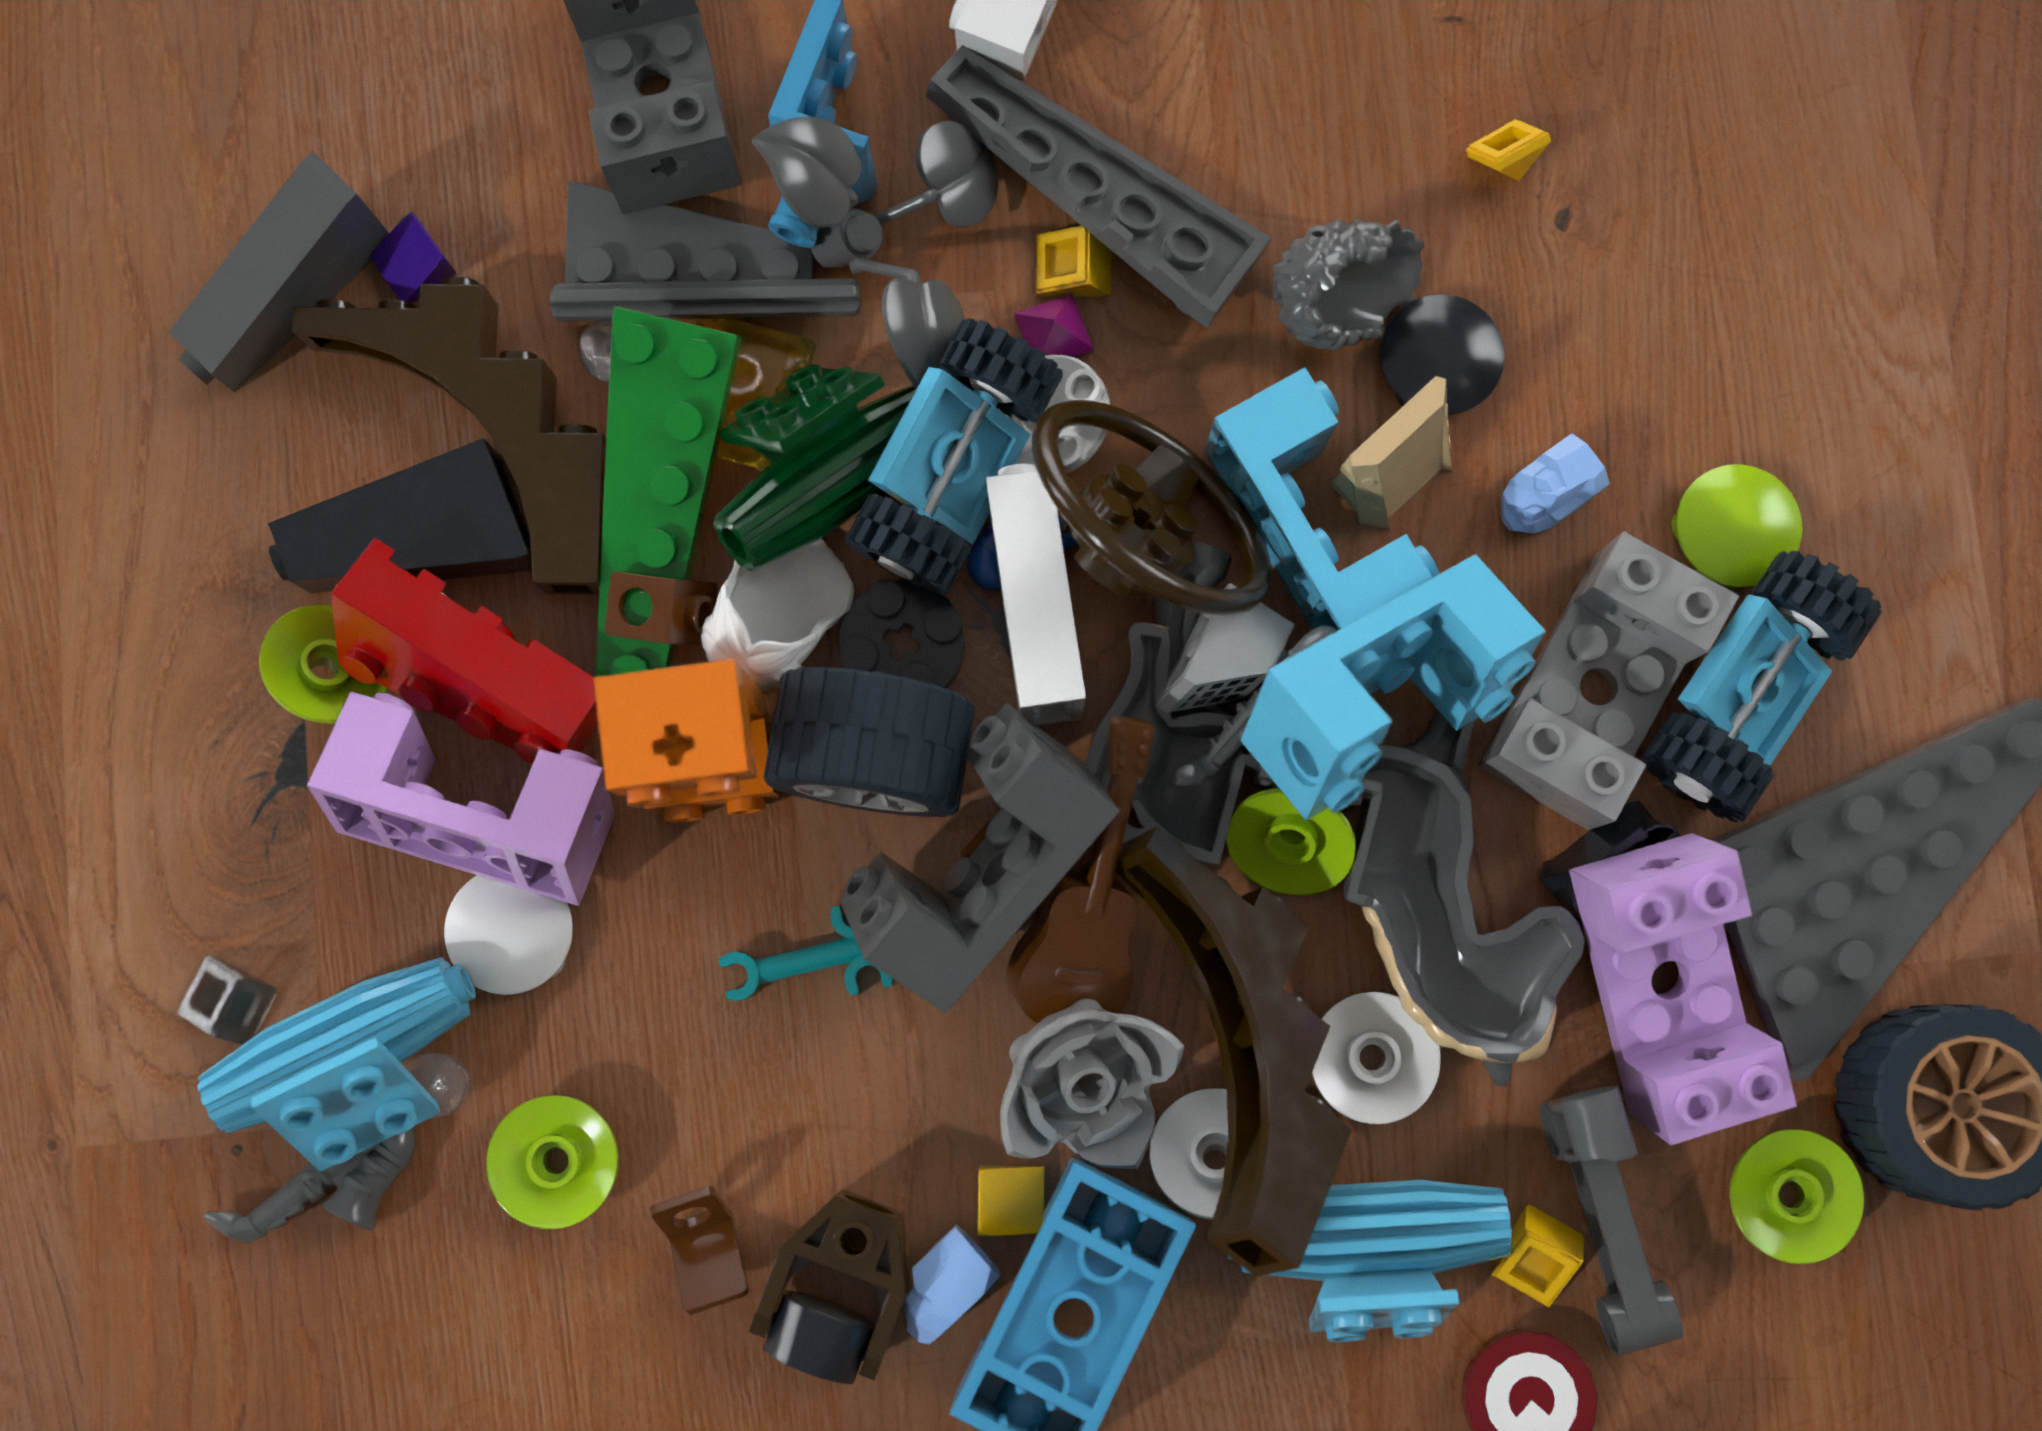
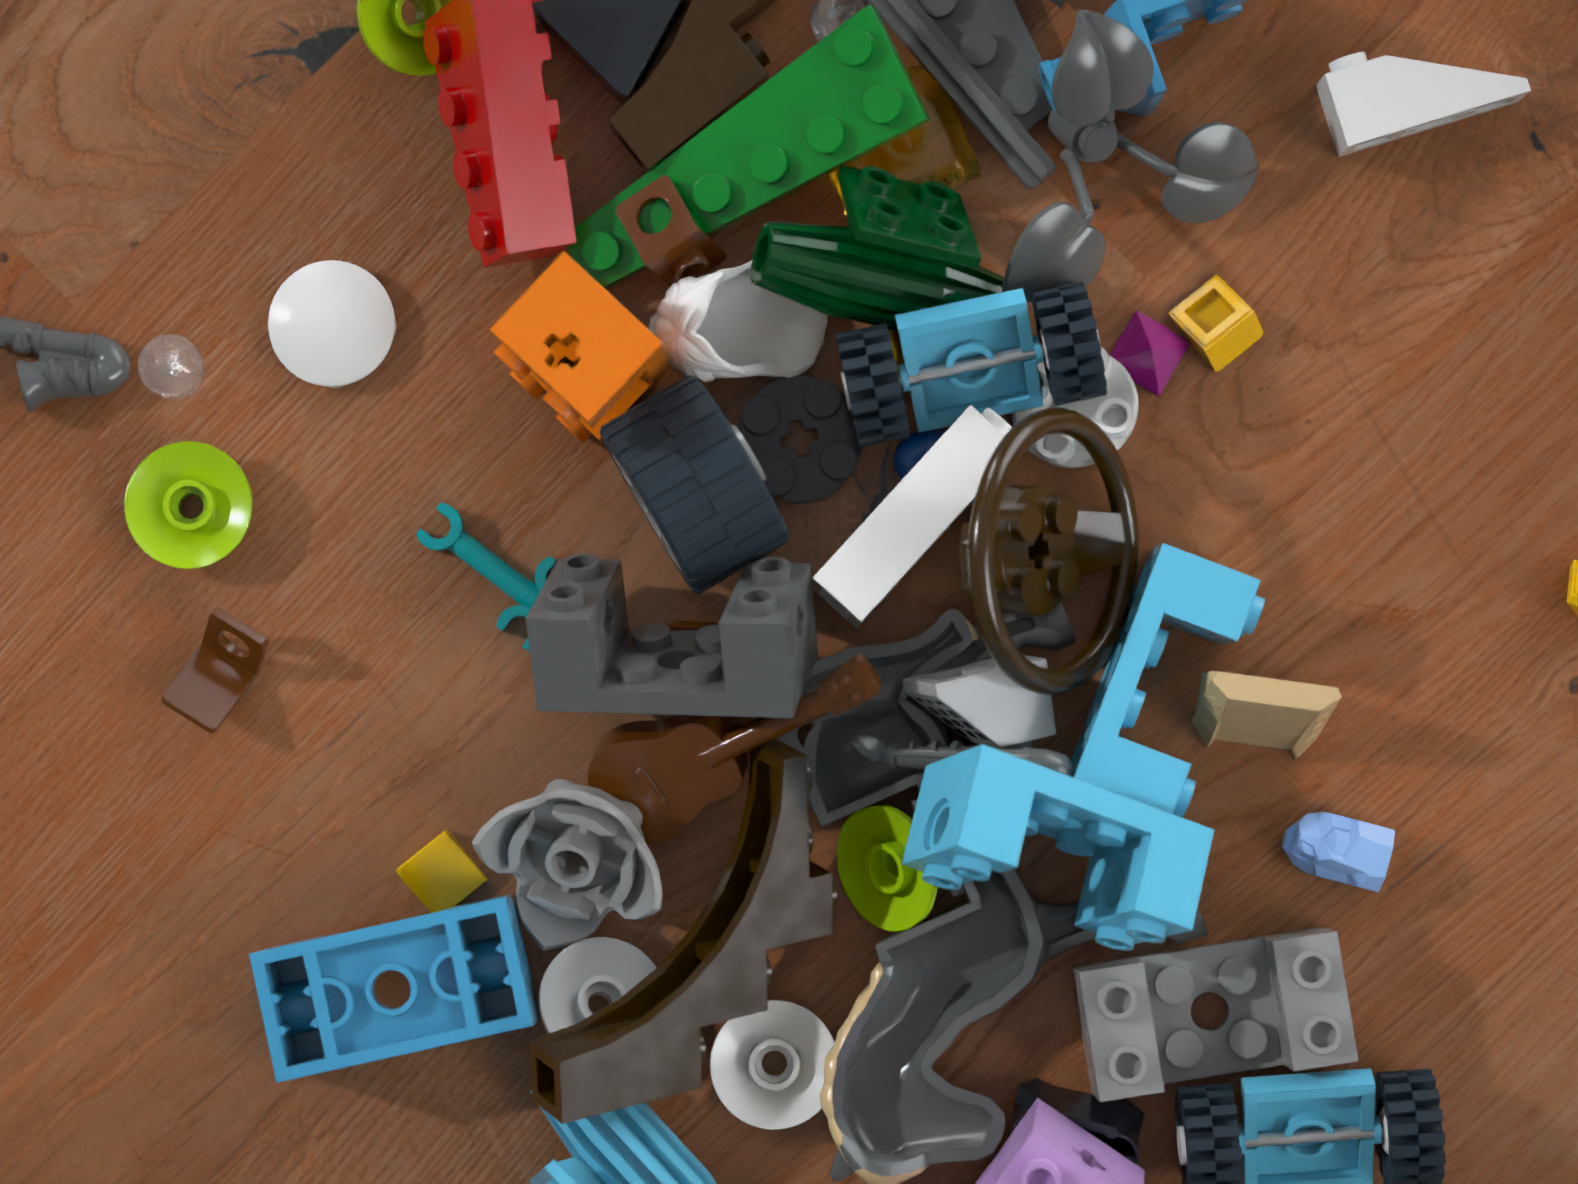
camera: 50 degrees right, 5 degrees up
clear smoke slope [177,955,277,1045] -> none
medium azure plate [197,957,476,1172] -> none
lavender plate [307,692,616,906] -> none
dark brown piece [749,1189,909,1384] -> none
light blue rock [903,1224,1001,1344] -> none
dark grey wing [926,45,1271,328] -> none
dark grey piece [1272,218,1425,351] -> none
black dish [1380,294,1505,415] -> none
lime dish [1671,464,1802,591] -> none

